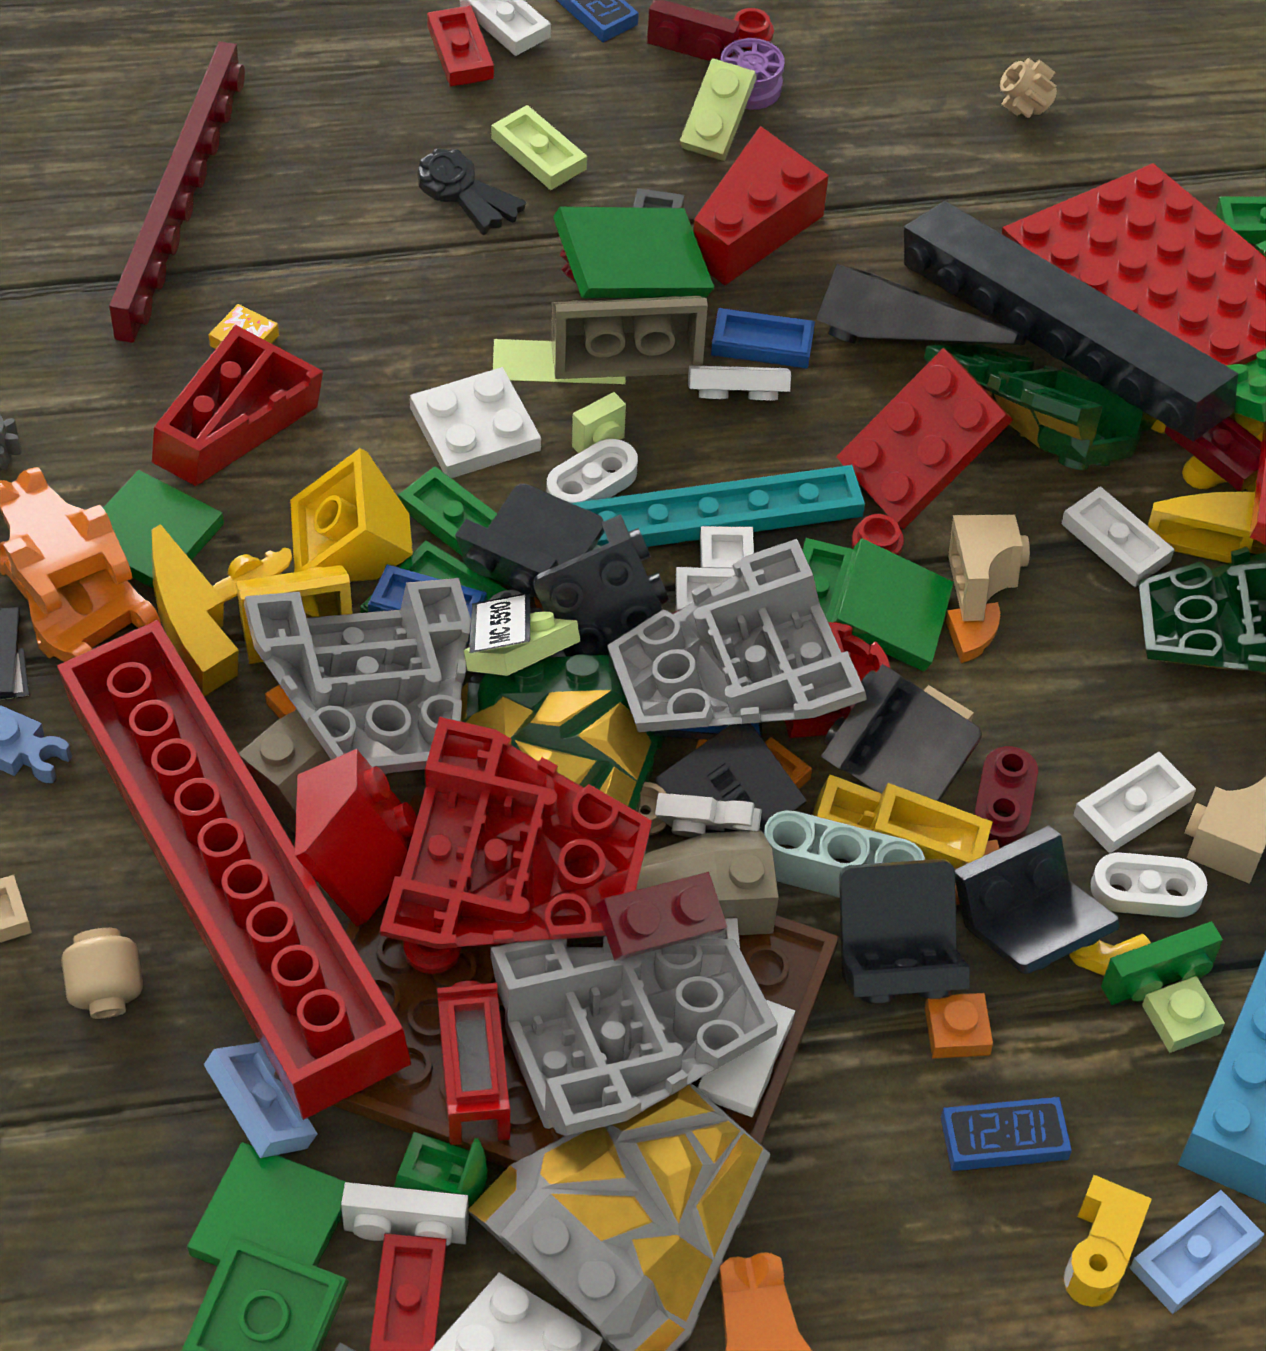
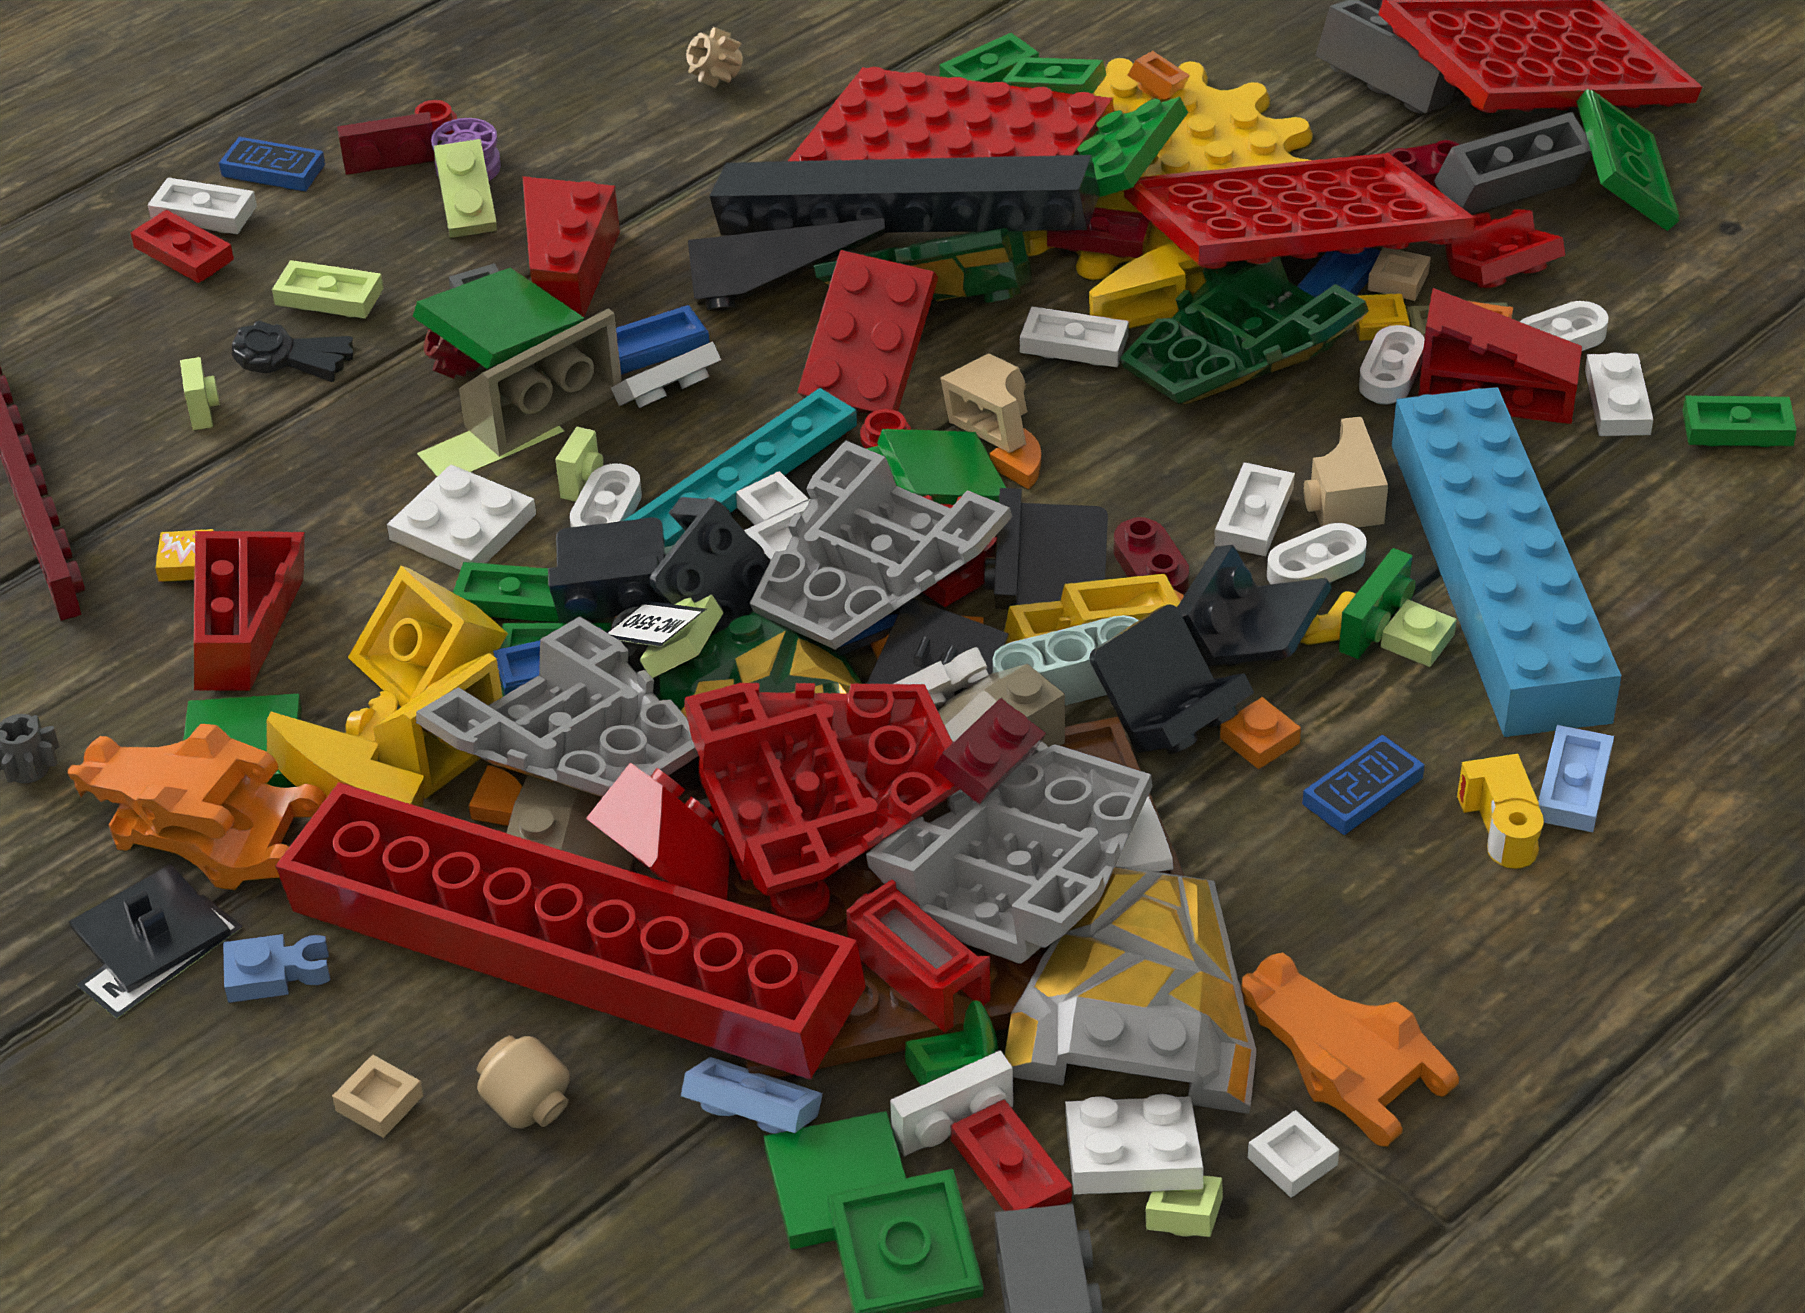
camera: 30 degrees left, 10 degrees down
none -> yellowish green plate [180,357,220,430]

